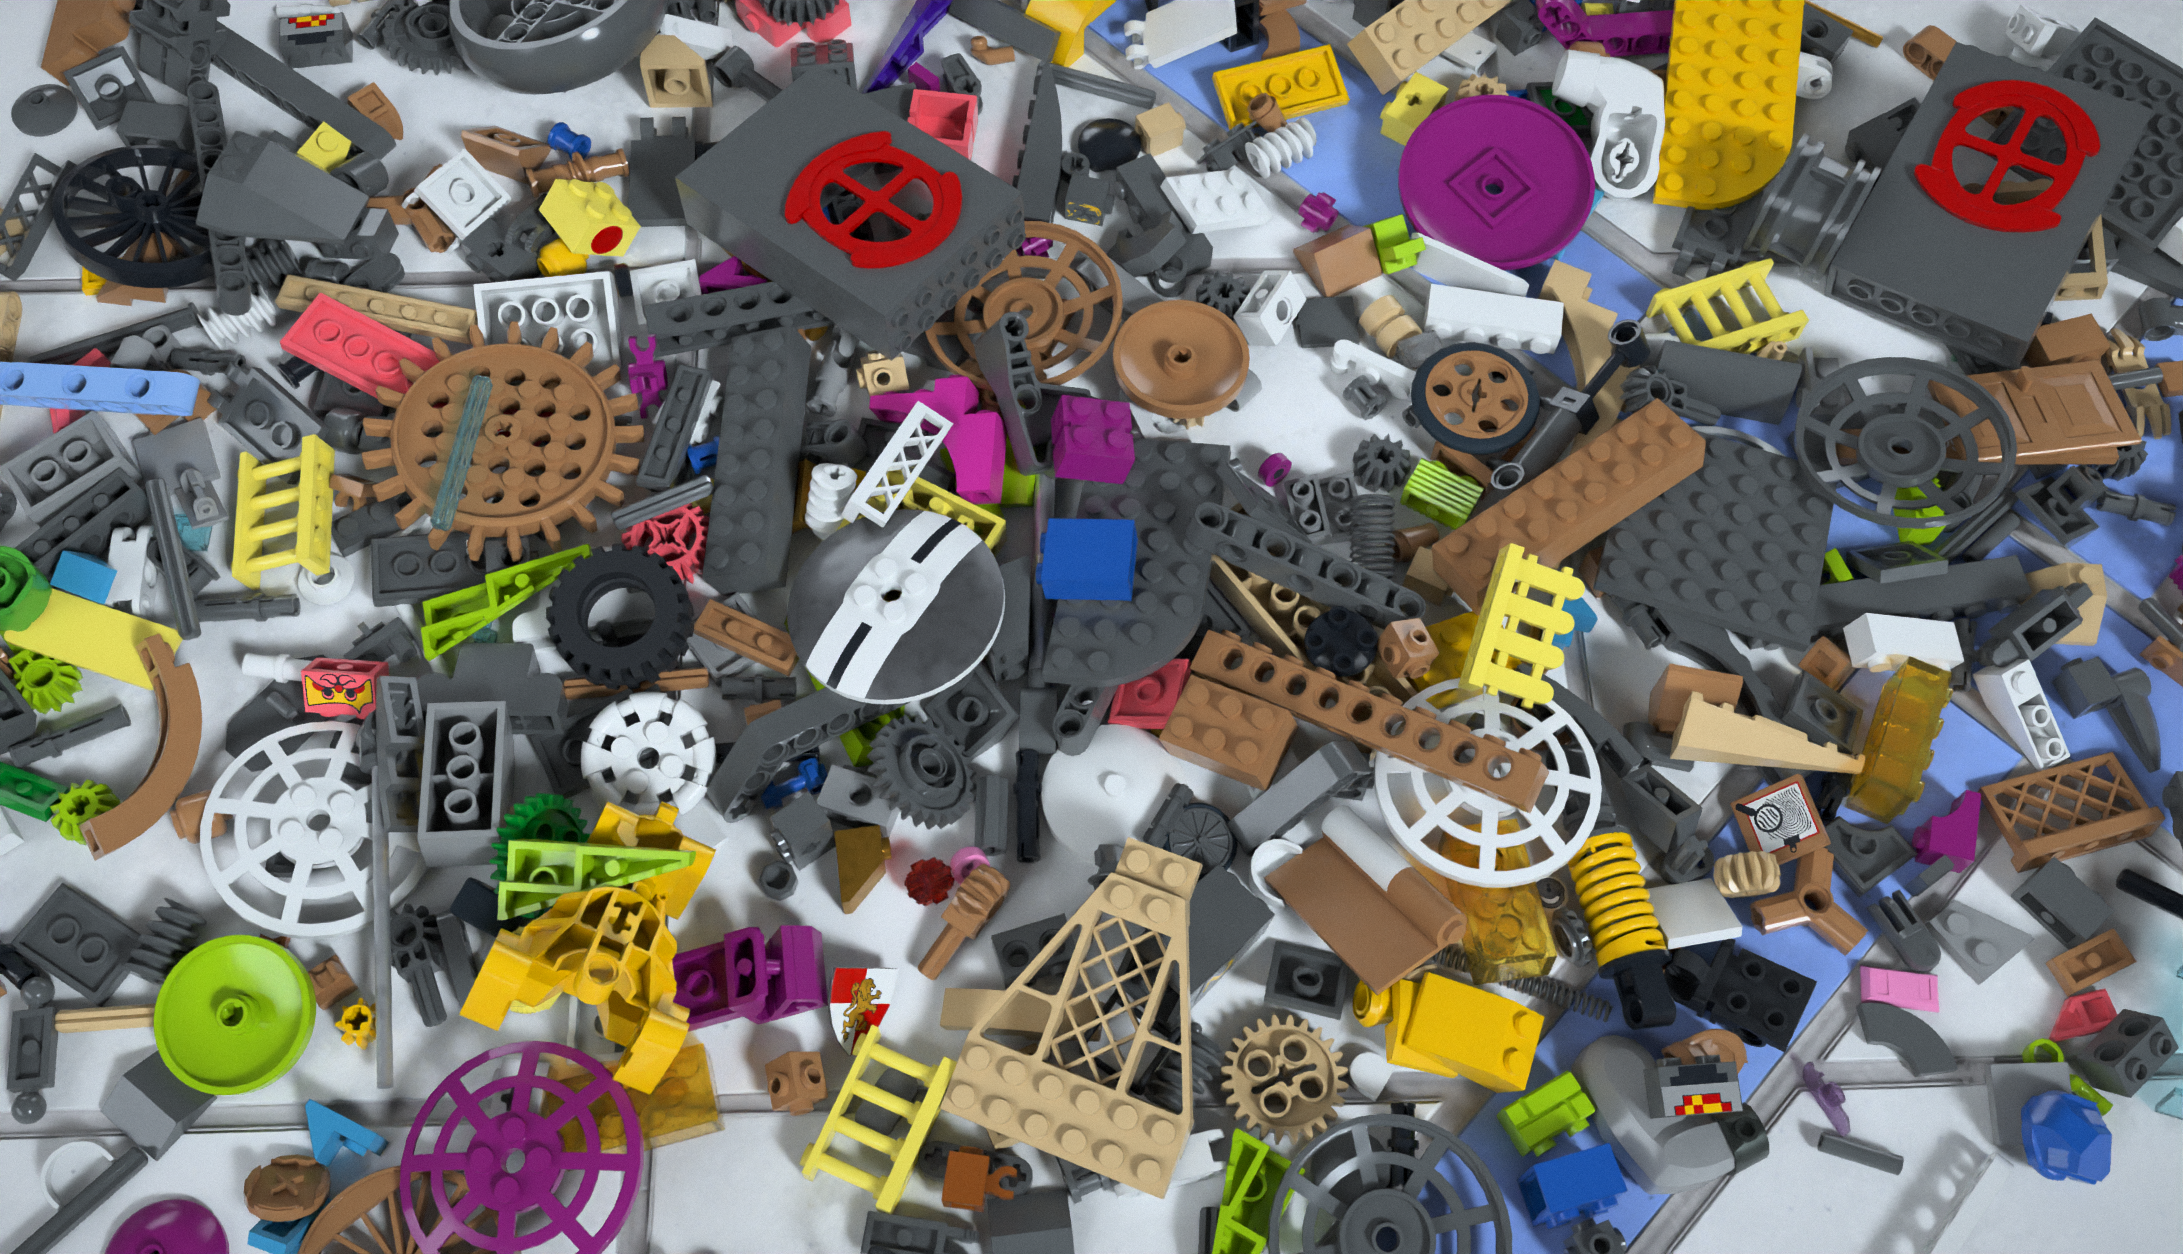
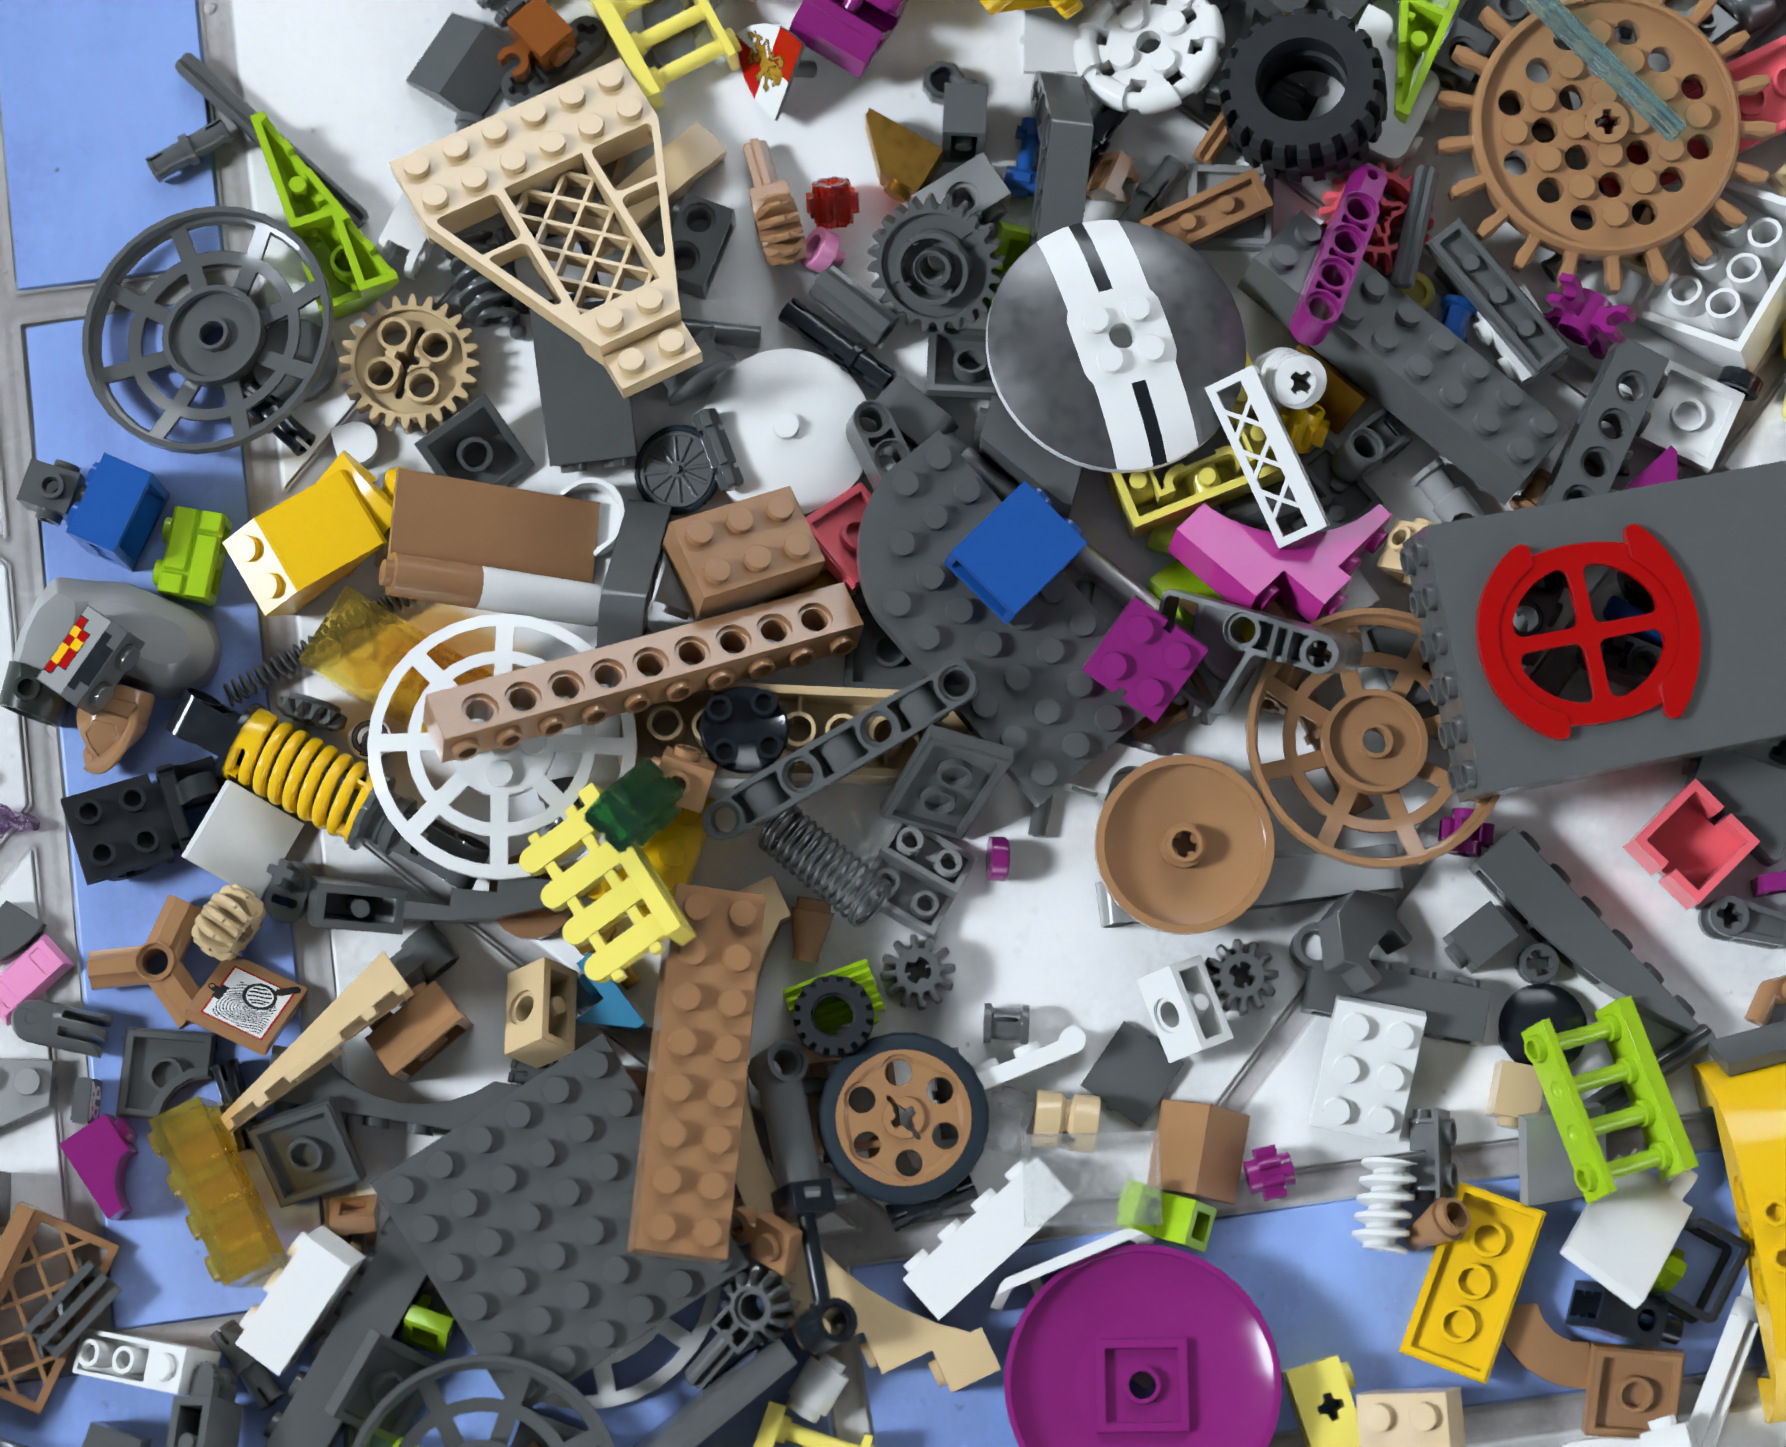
camera: 130 degrees right, 15 degrees up
none -> dark grey tile [23,1259,122,1359]
none -> tan brick [504,957,577,1069]
none -> clear green brick [584,758,684,853]
none -> dark grey piece [682,318,761,348]
none -> medium nougat plate [730,1204,803,1276]
none -> black tyre [793,975,874,1058]
none -> clear tile [1023,1131,1163,1227]
none -> magenta piece [1289,163,1387,346]
none -> light grey tile [1518,1102,1606,1206]
none -> lime fence [1521,996,1699,1204]

